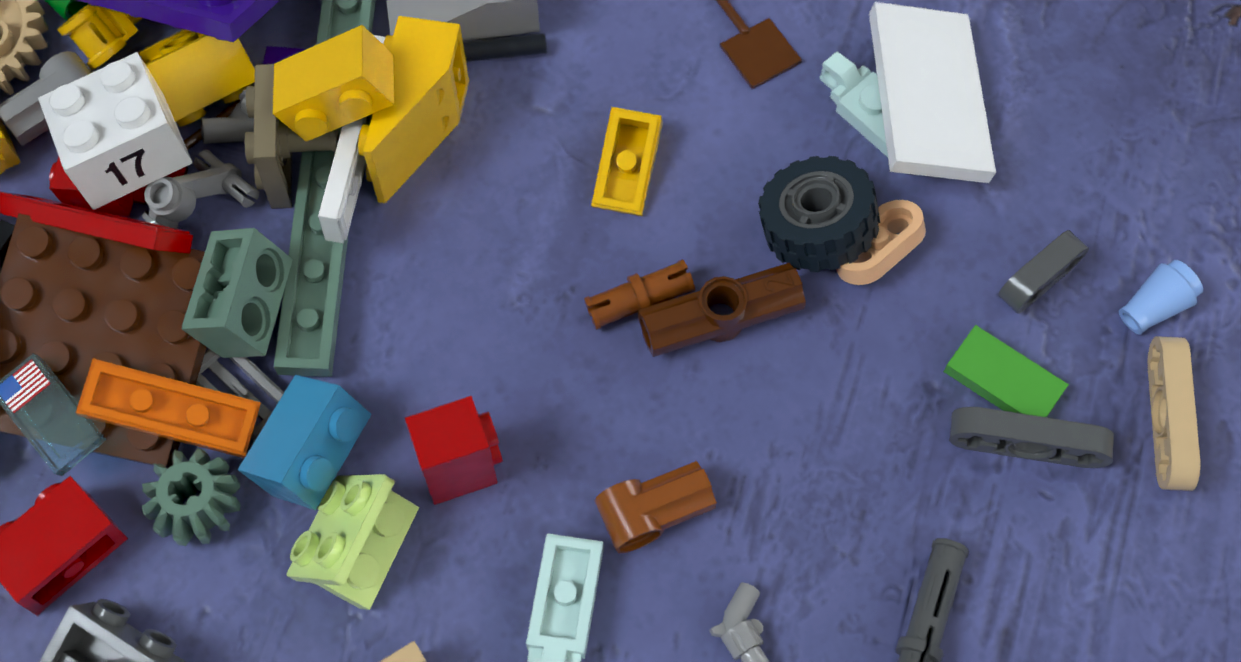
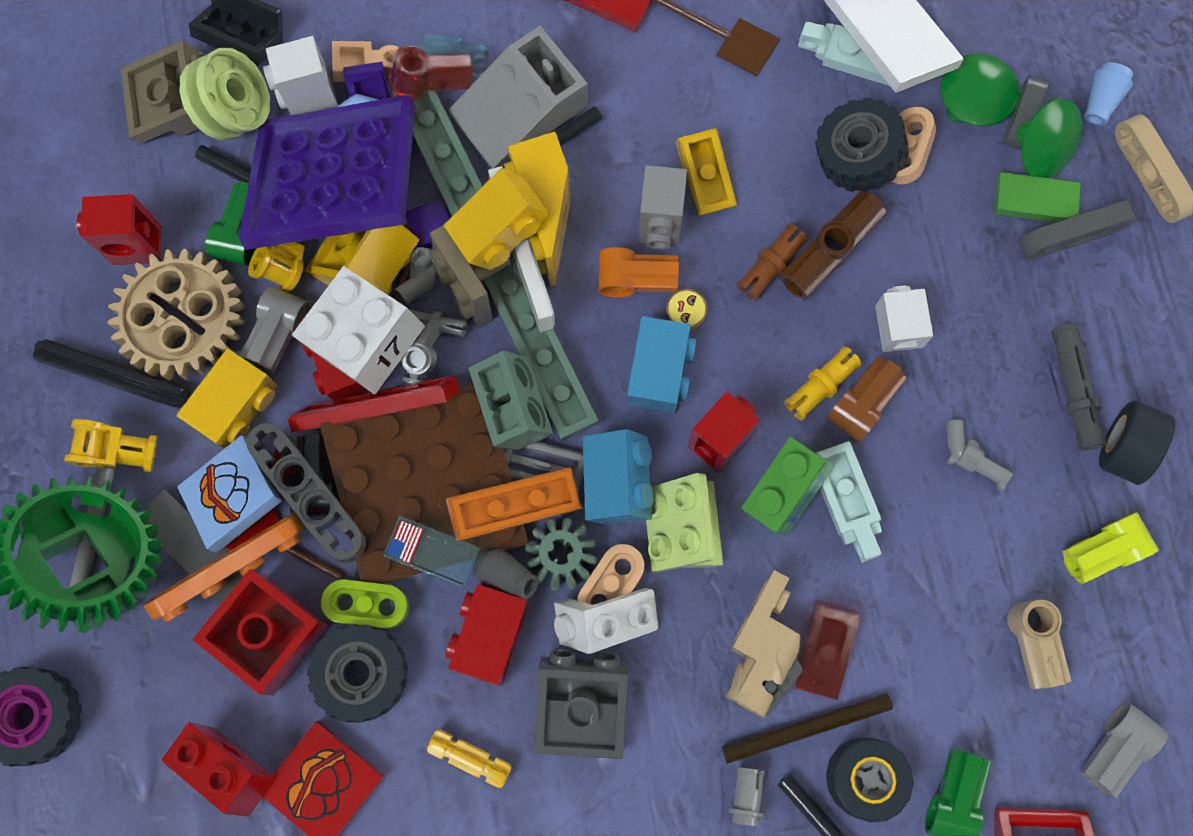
camera: 25 degrees left, 10 degrees up
none -> dark grey cone [473,548,538,600]
none -> white bracket [554,588,658,654]
none -> light nougat plate [577,544,644,605]
none -> orange piece [598,247,679,298]
none -> dark azure brick [626,316,696,414]
none -> light grey brick [639,165,687,250]
none -> light yellow tile [666,289,707,332]
none -> bright green brick [741,437,835,536]
none -> yellow pin [784,346,862,421]
none -> white brick [875,285,933,352]
none -> green dish [940,54,1019,126]
none -> green dish [1016,97,1082,178]

